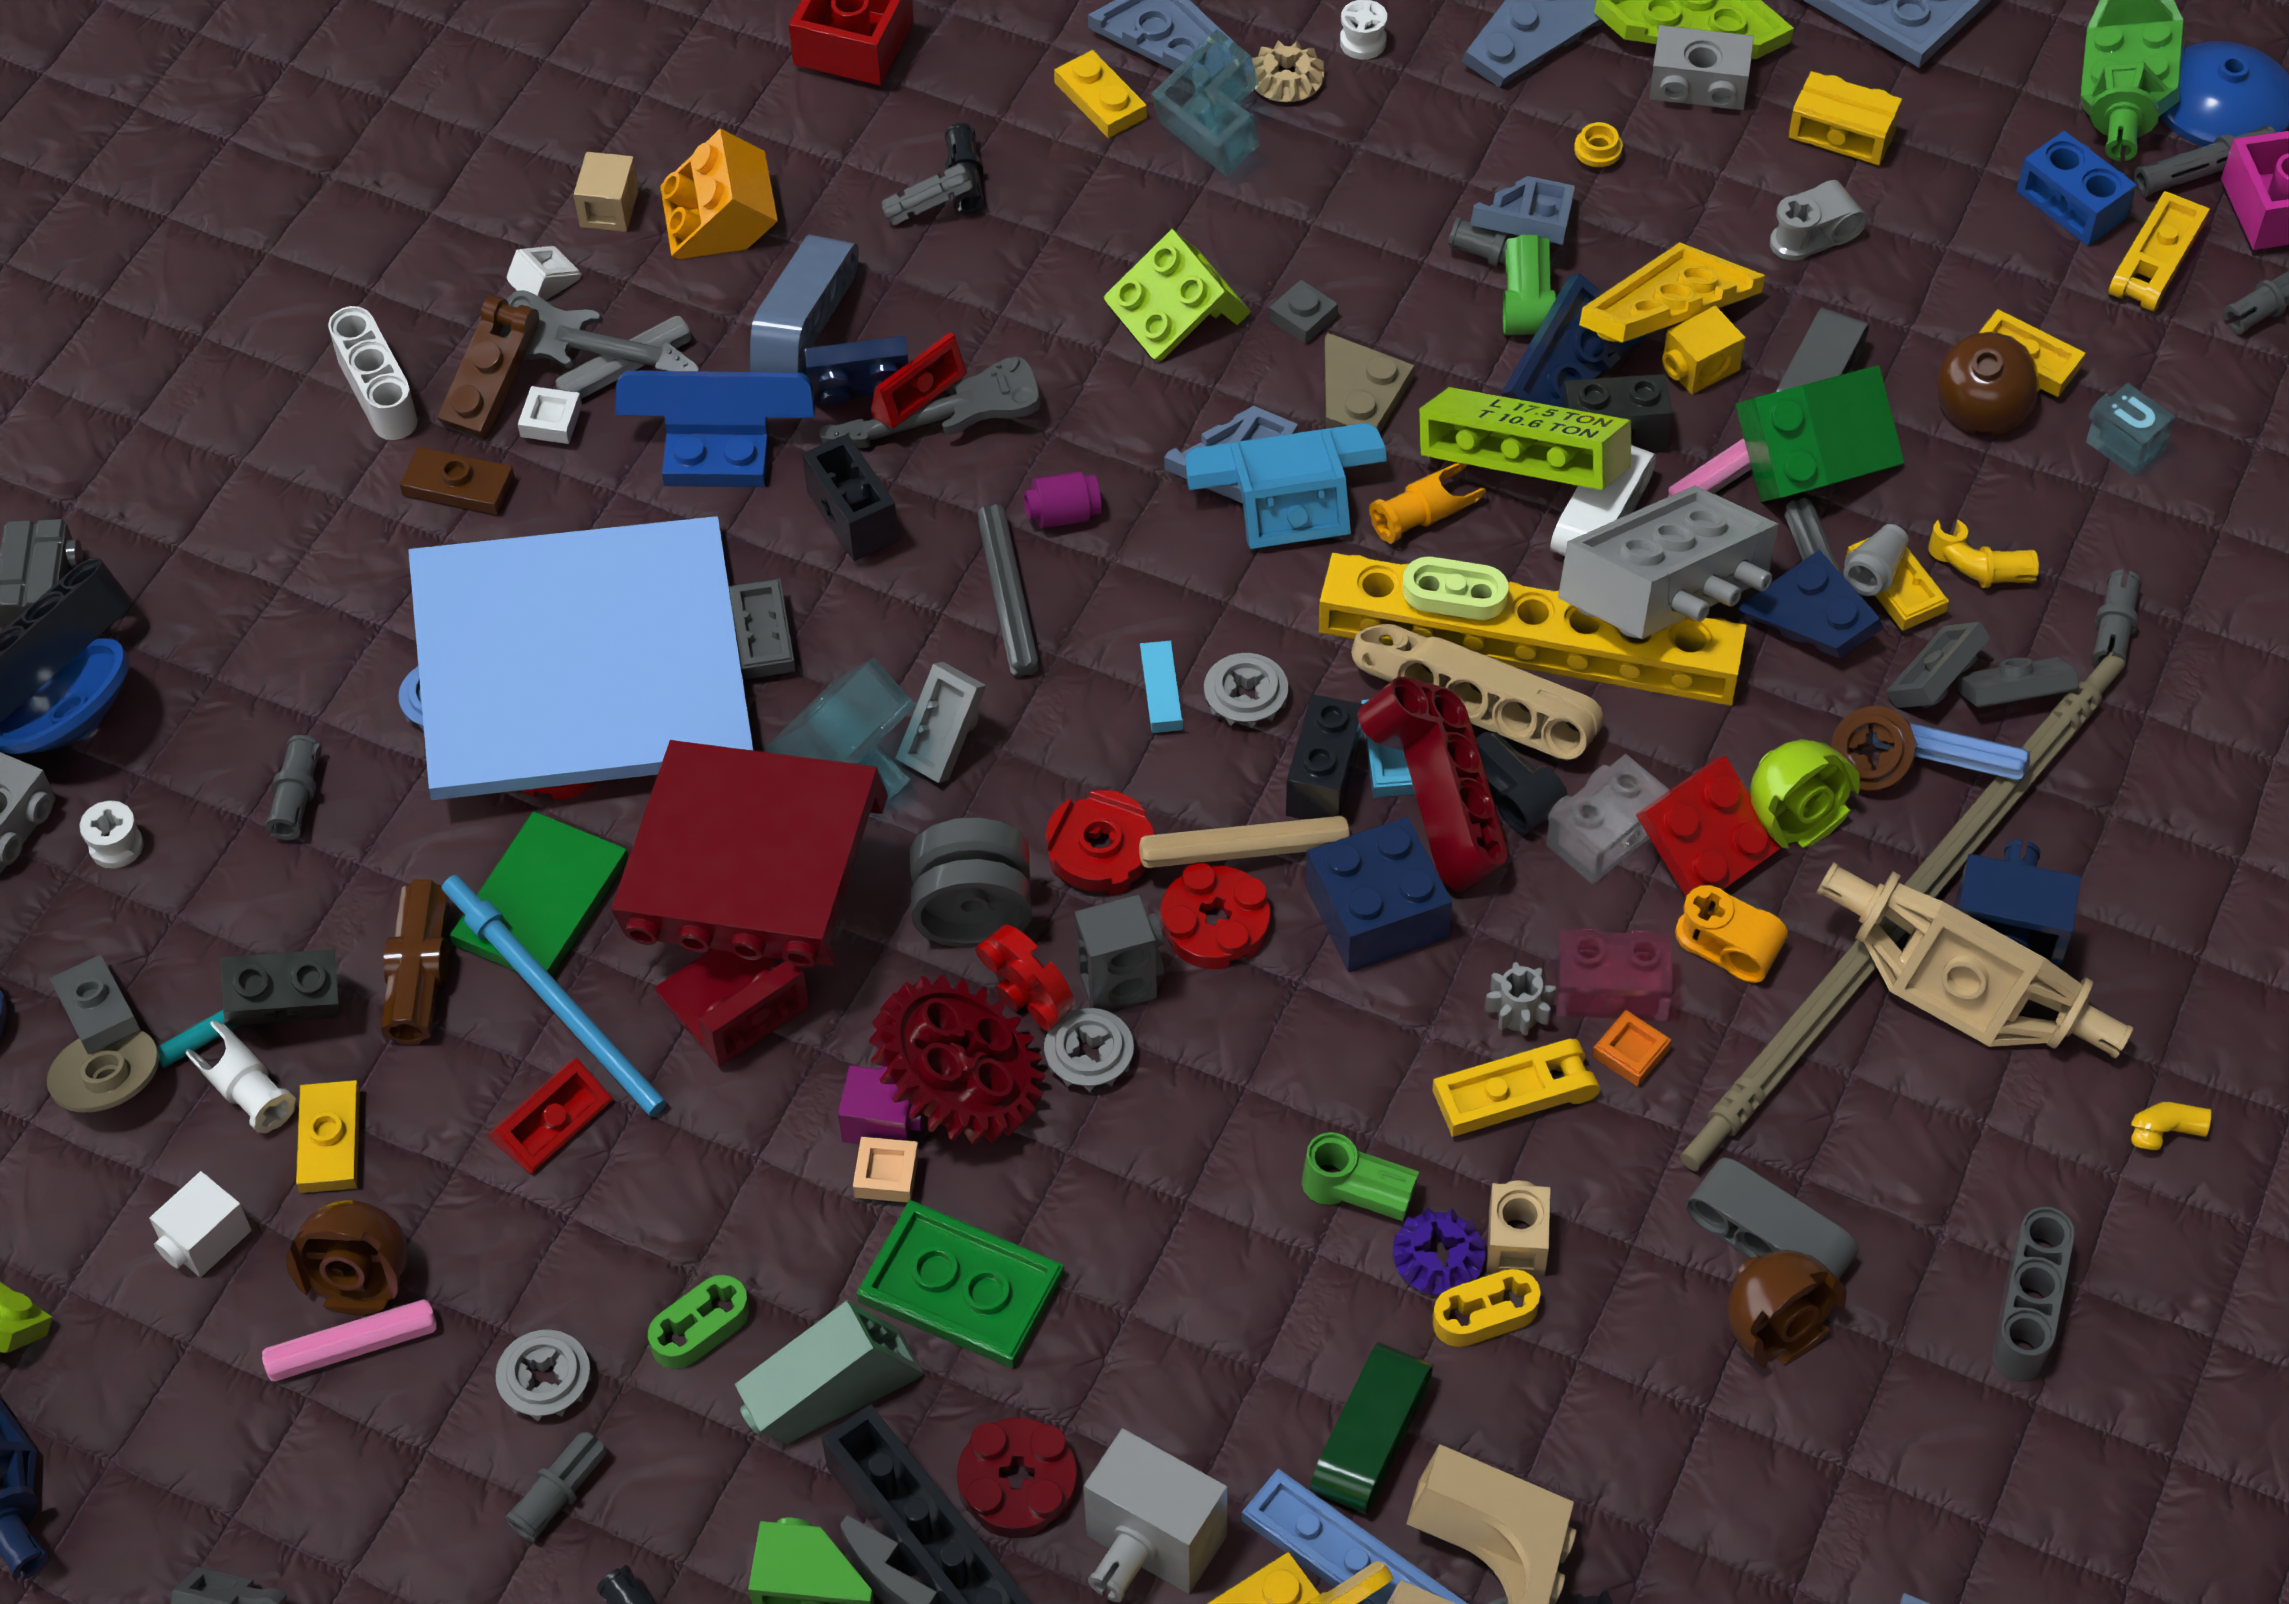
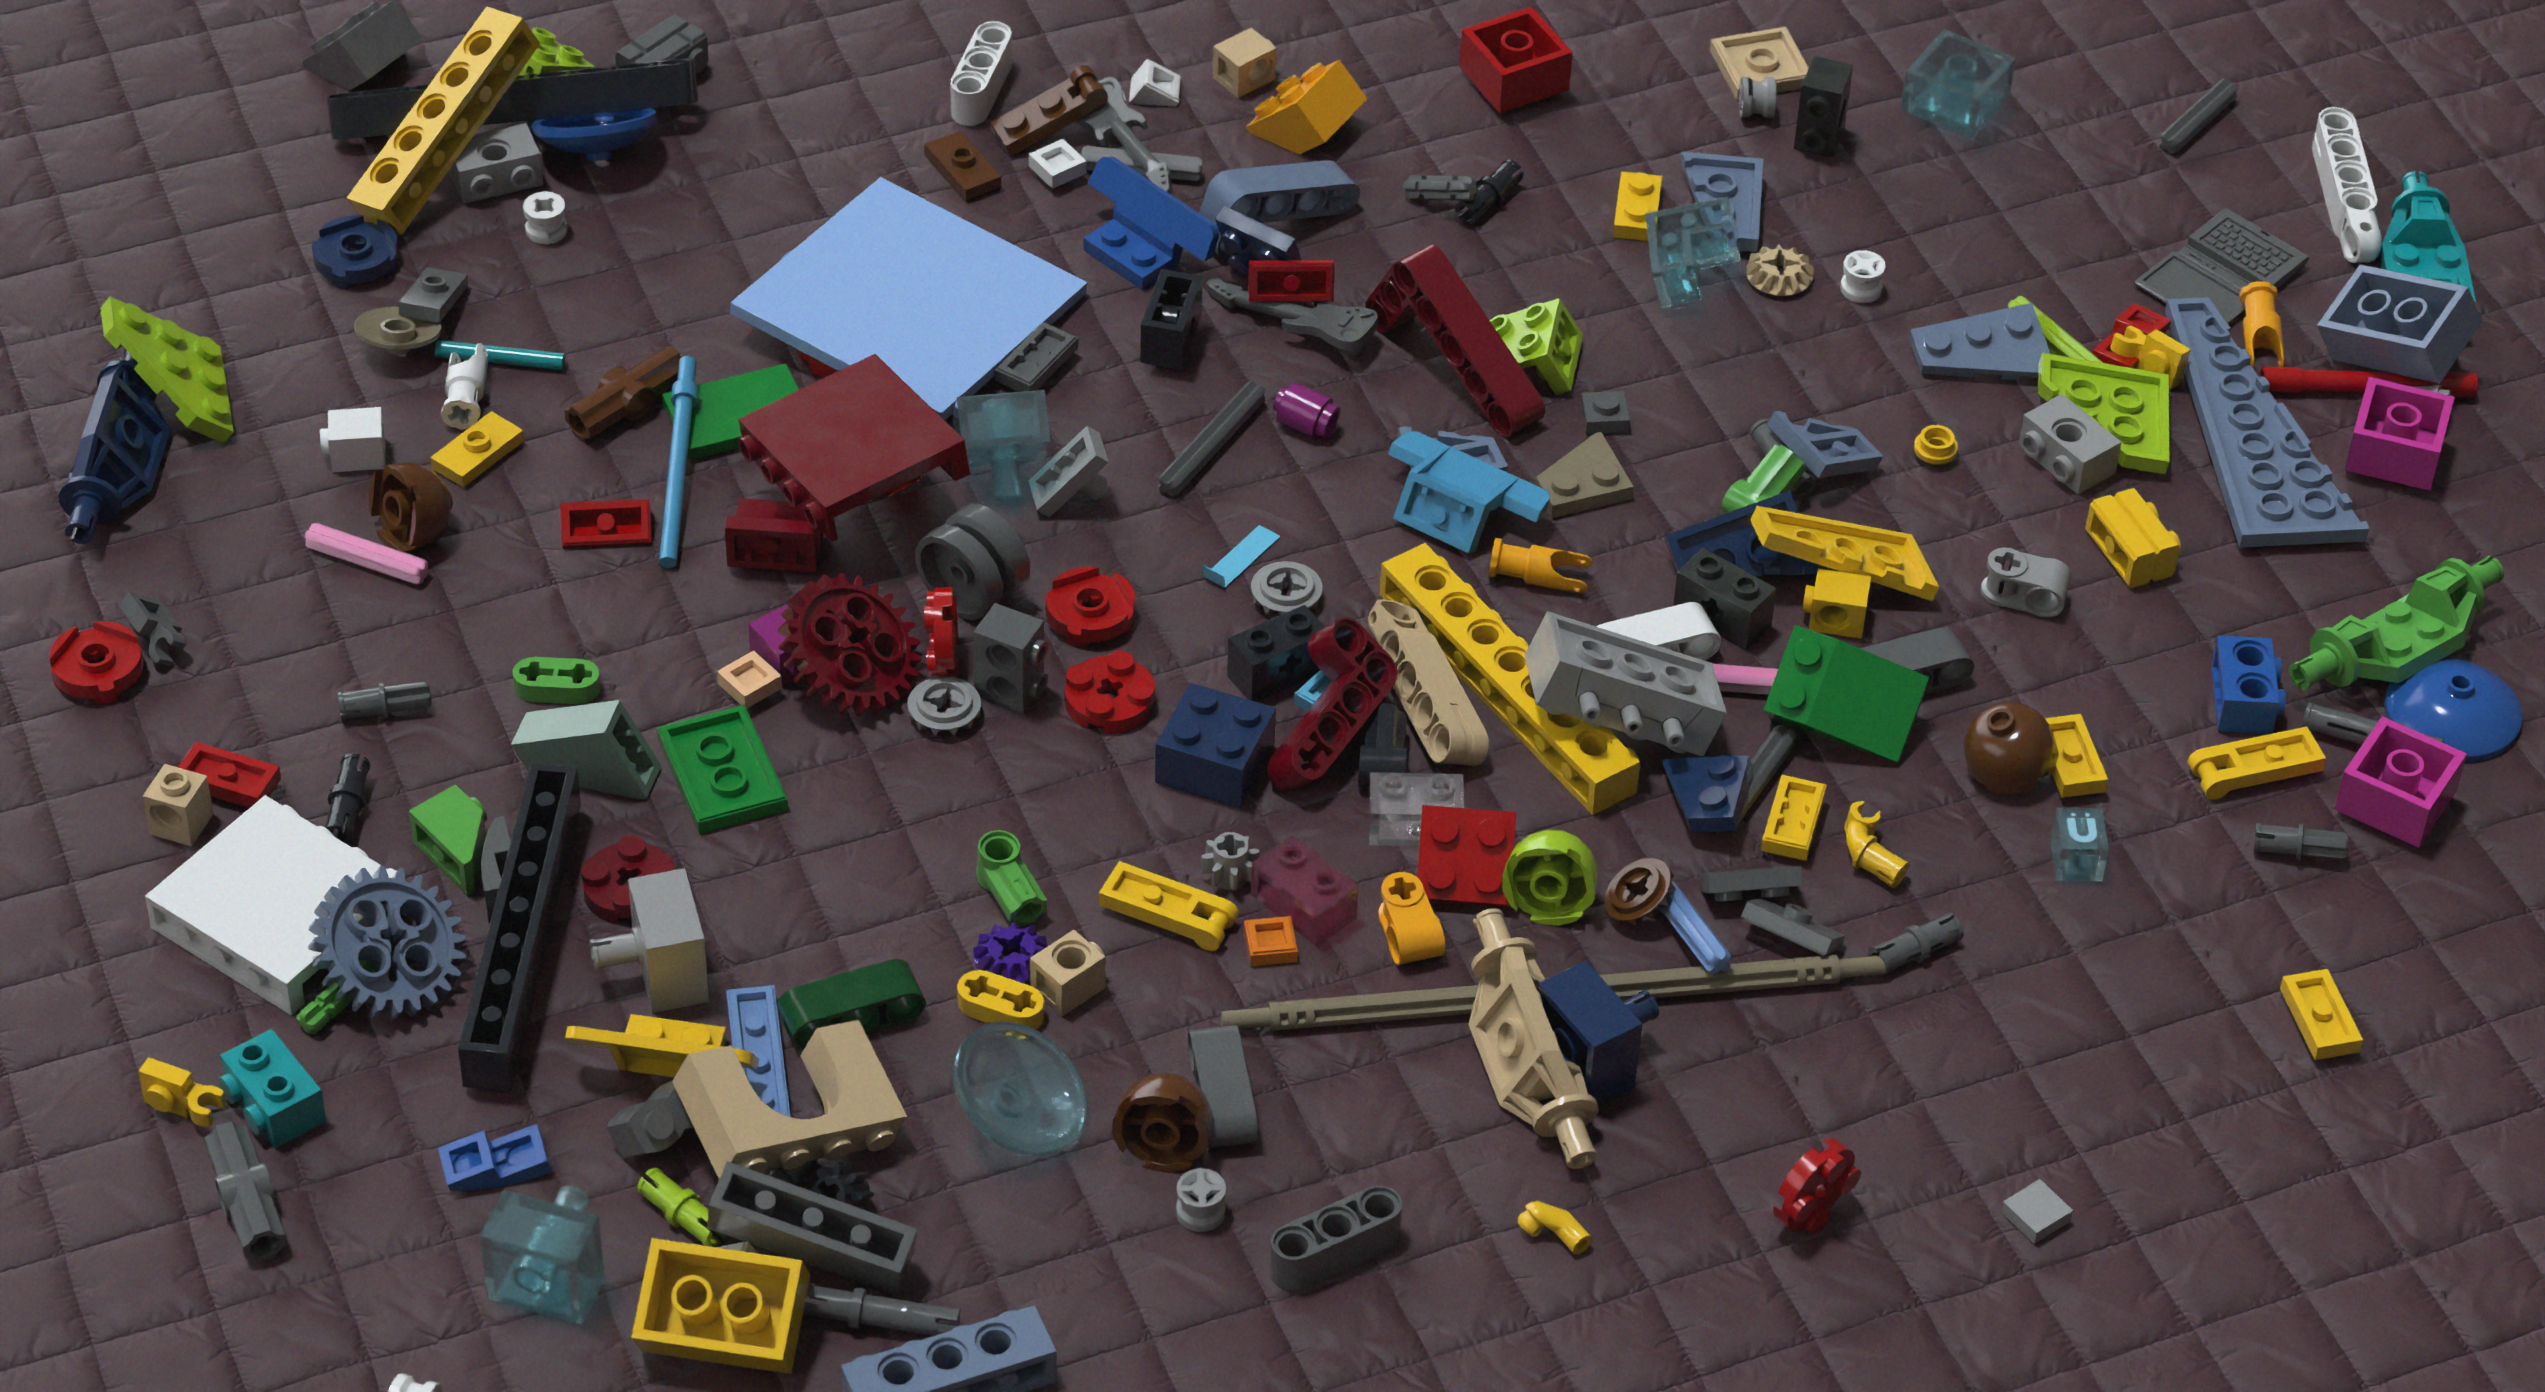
camera: 40 degrees right, 10 degrees down
pearl dark grey brick [220,949,339,1026] -> none
dark grey pin [265,735,322,840] -> none
light grey gear [495,1330,591,1421] -> none
tan axle [1139,816,1350,868] -> none
yellowish green plate [1402,557,1508,620] -> none
lime brick [1419,387,1631,490] -> none
light grey cone [1843,524,1909,596] -> none
none -> clear light blue dish [952,1021,1087,1156]
none -> light grey wheel [1176,1168,1226,1232]
none -> dark red beam [1365,244,1545,437]

